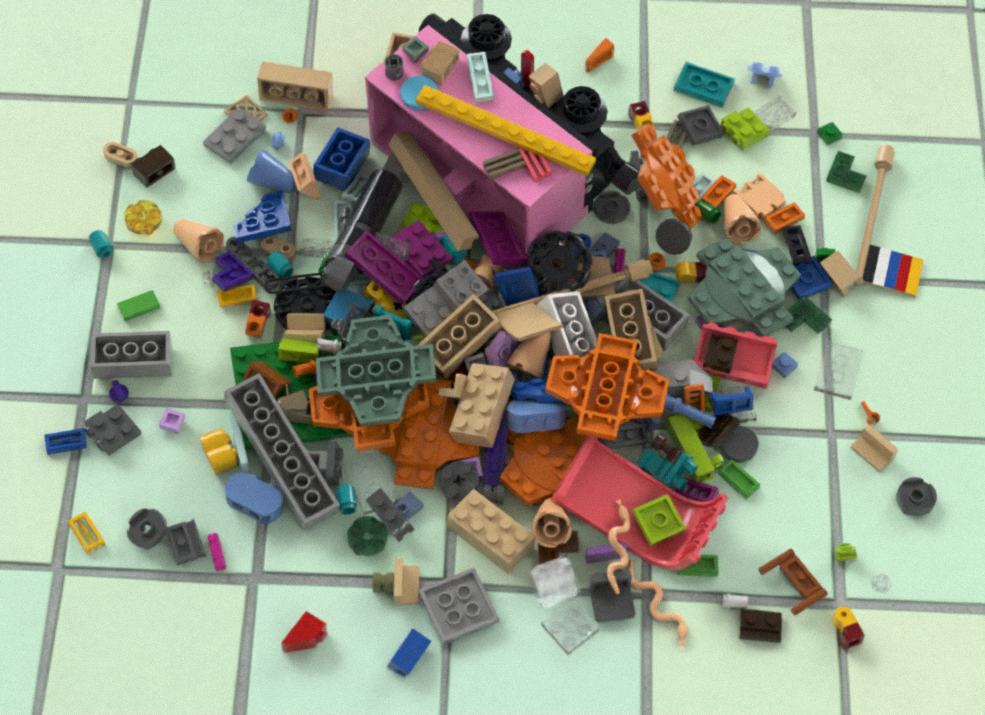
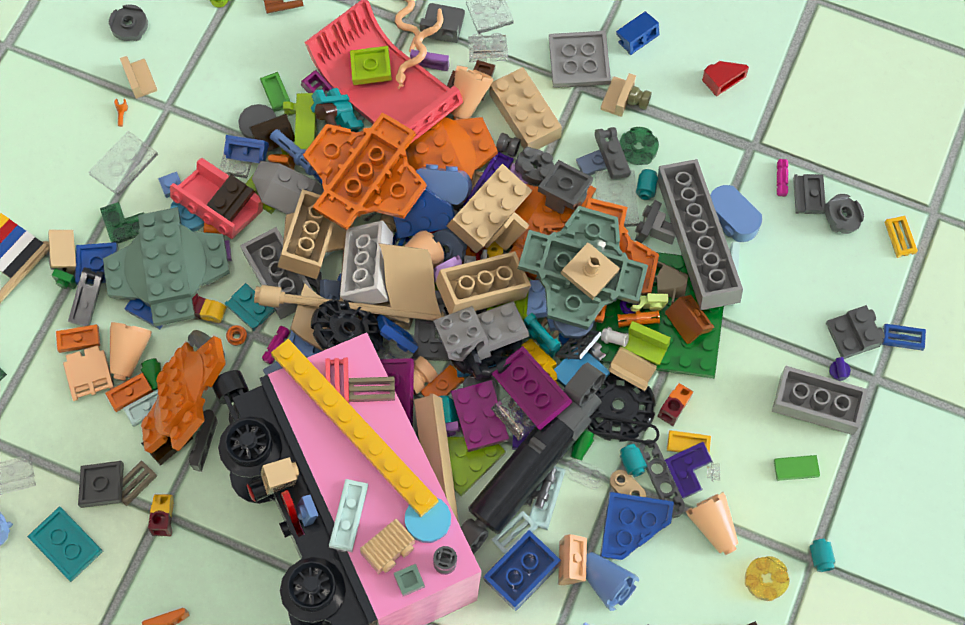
camera: 155 degrees left, 10 degrees up
lavender plate [159,408,185,434] -> none
yellow brick [199,428,239,475] -> none
lime plate [720,107,771,151] -> none
none -> dark grey panel [538,160,593,214]
none -> tan tile [561,243,620,300]
none -> yellowish green plate [631,293,668,312]

